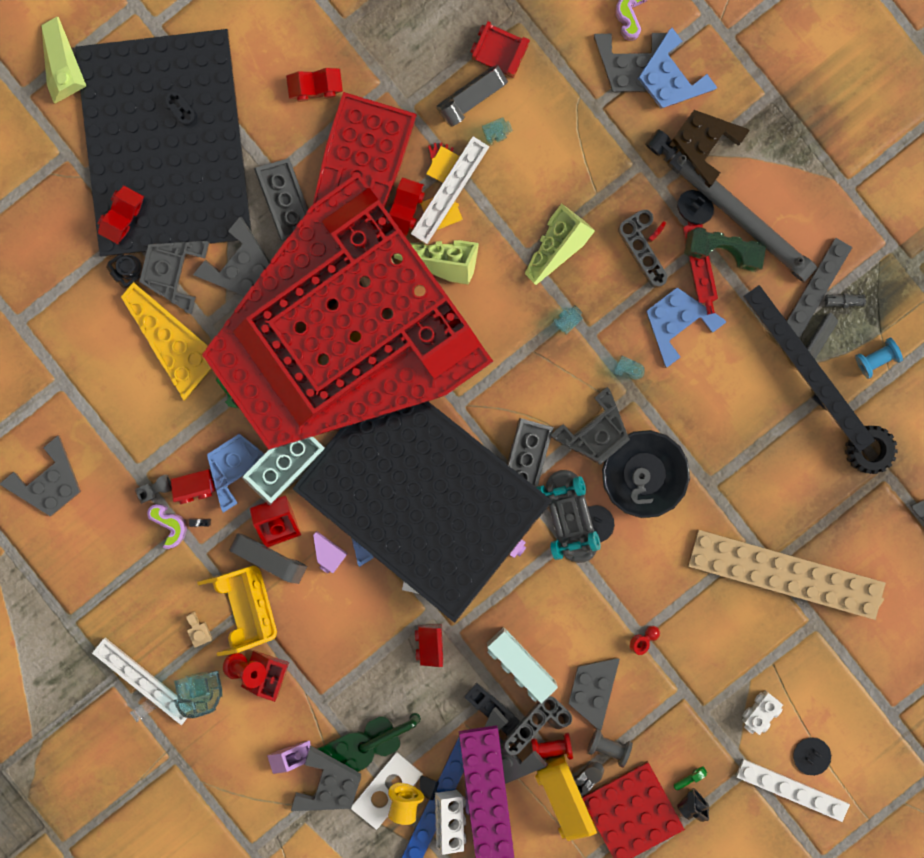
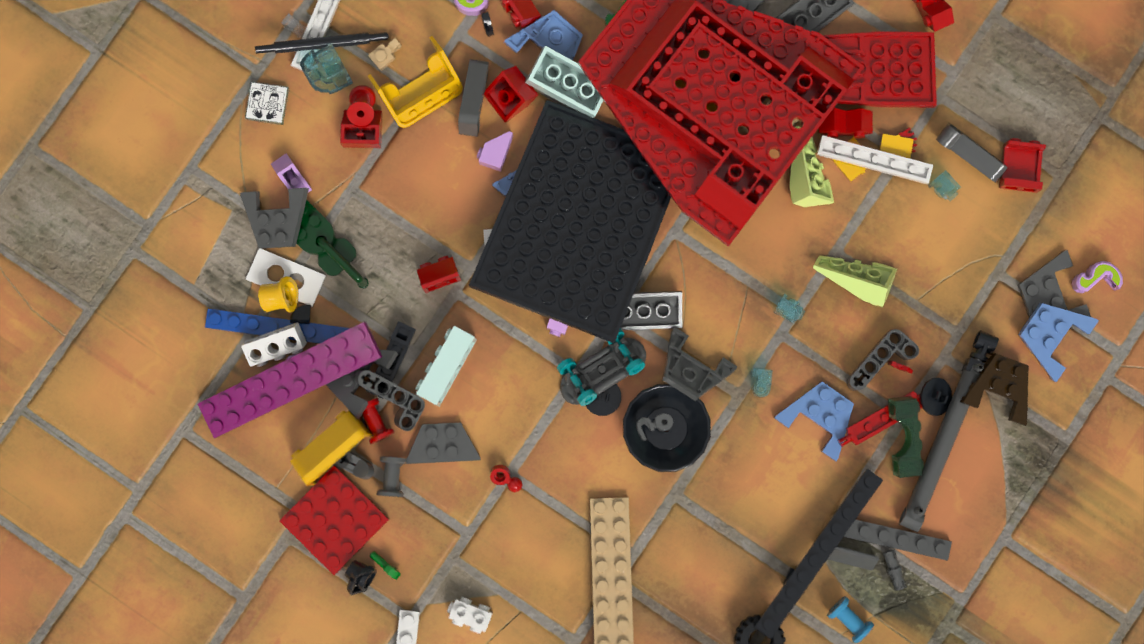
camera: 65 degrees right, 5 degrees down
none -> tile [245,82,289,125]
none -> black axle [255,32,389,54]

